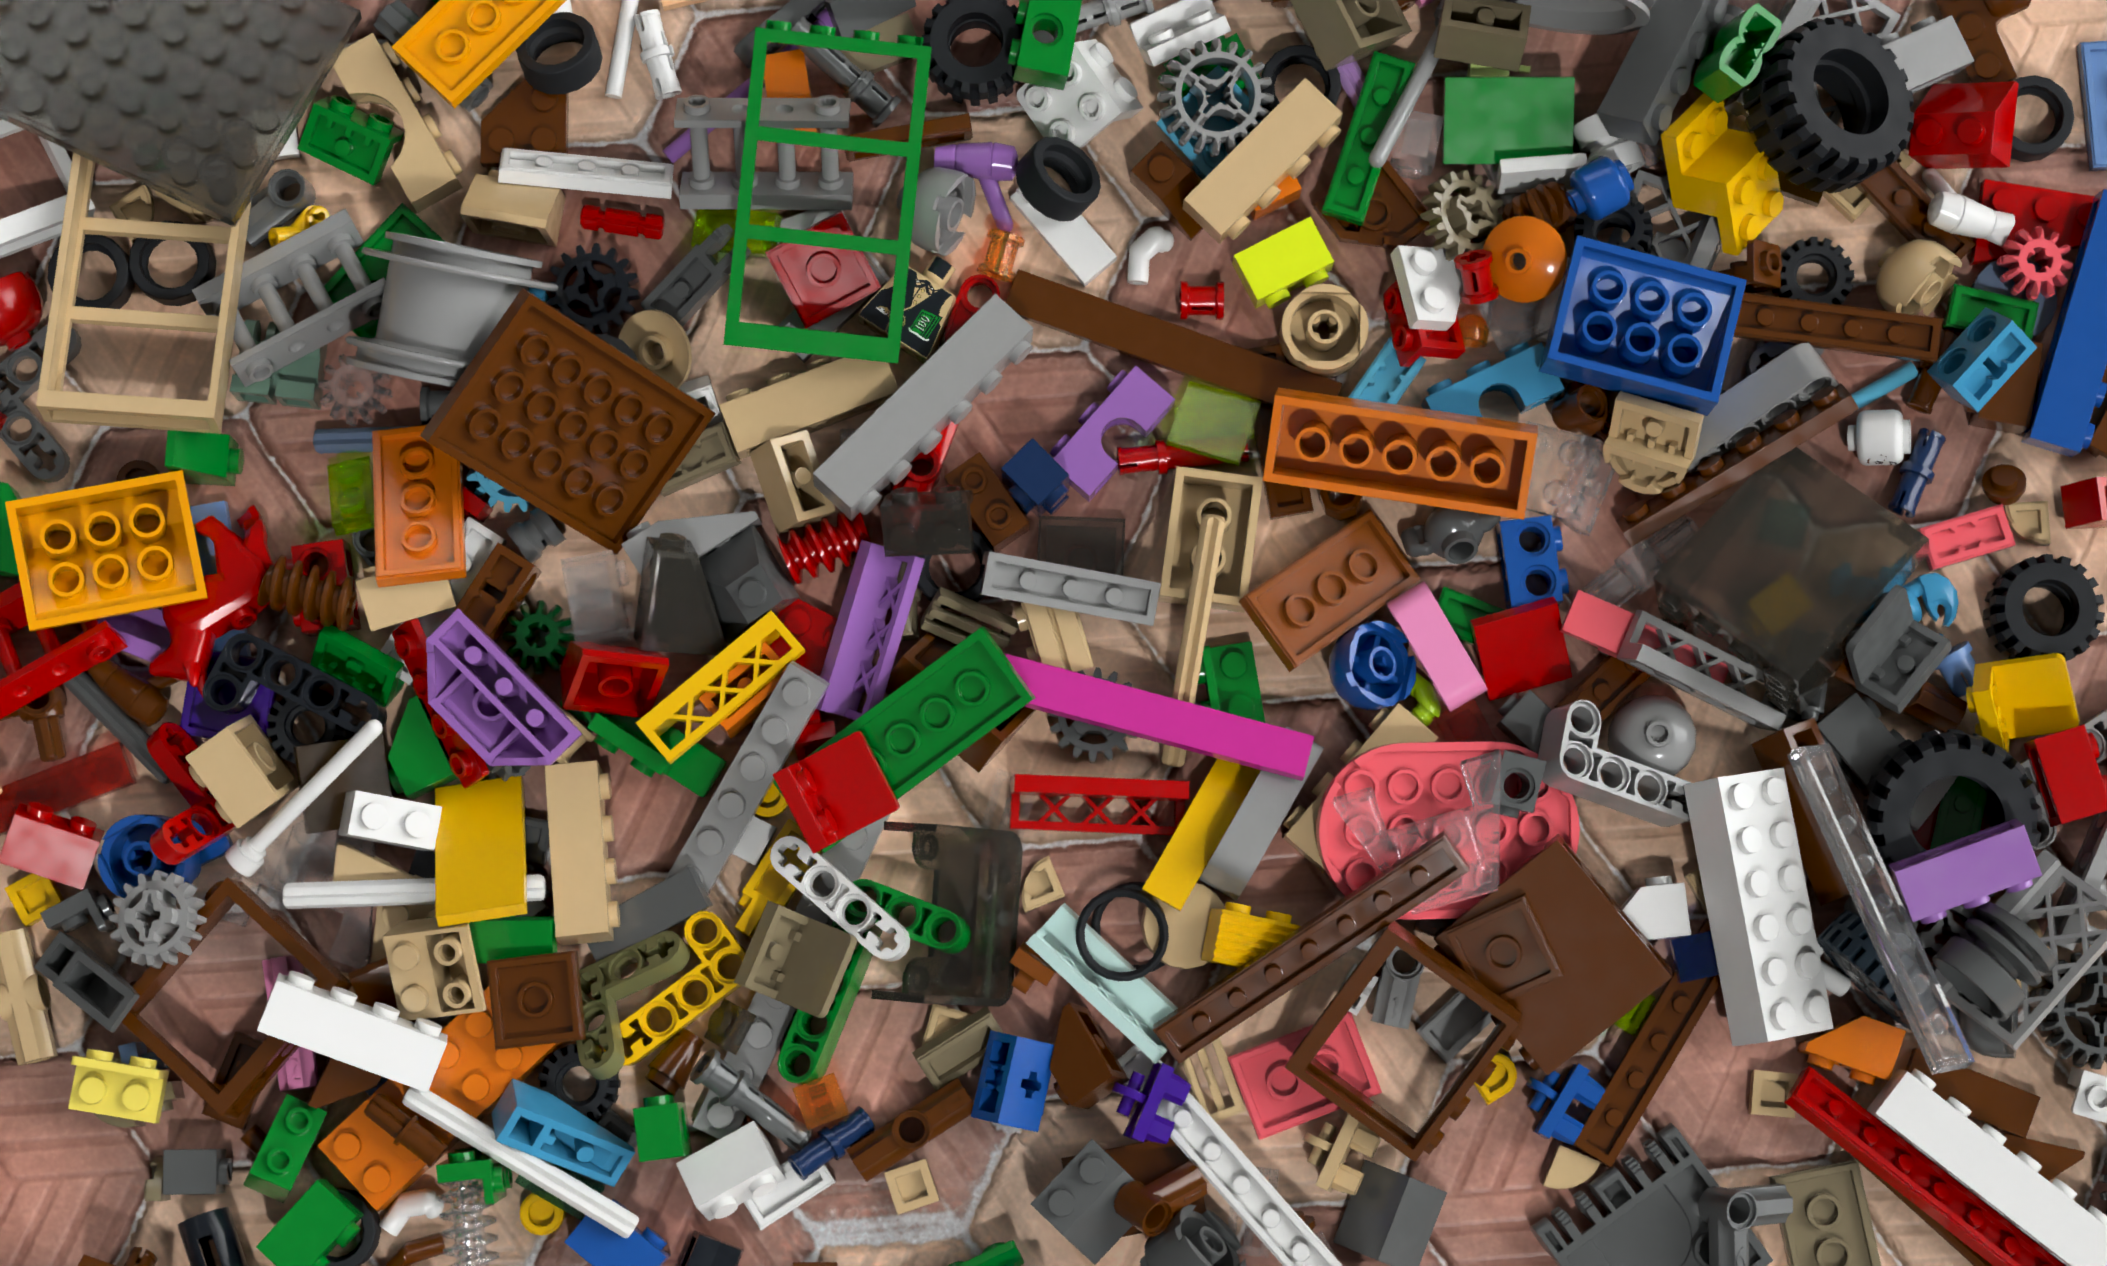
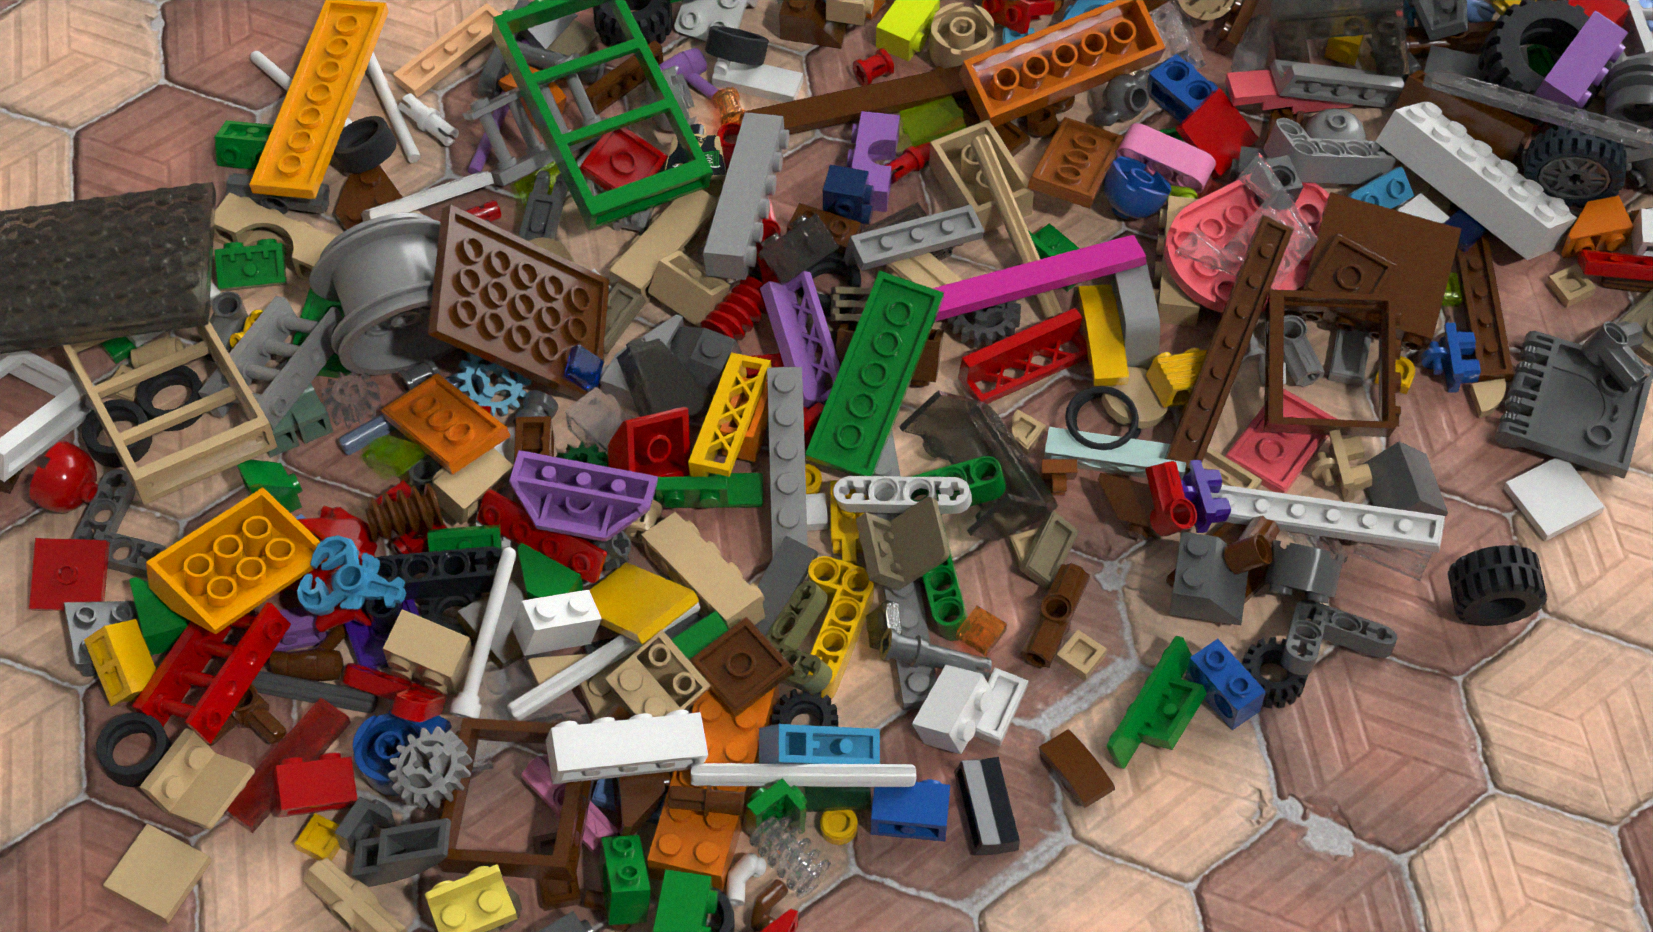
camera: 35 degrees left, 25 degrees down
green brick [633,1095,692,1162] -> none
reddish brown cone [645,1028,705,1096] -> none
red bracket [772,731,900,854] -> none
dark blue pin [788,1106,875,1181] -> none
blue brick [971,1030,1054,1132] -> none
white arm [1127,226,1174,285] -> none
none -> dark azure animal [297,535,406,616]
none -> clear blue tile [564,344,604,393]
none -> red piece [1145,461,1197,536]
none -> dark azure bracket [1348,167,1414,209]

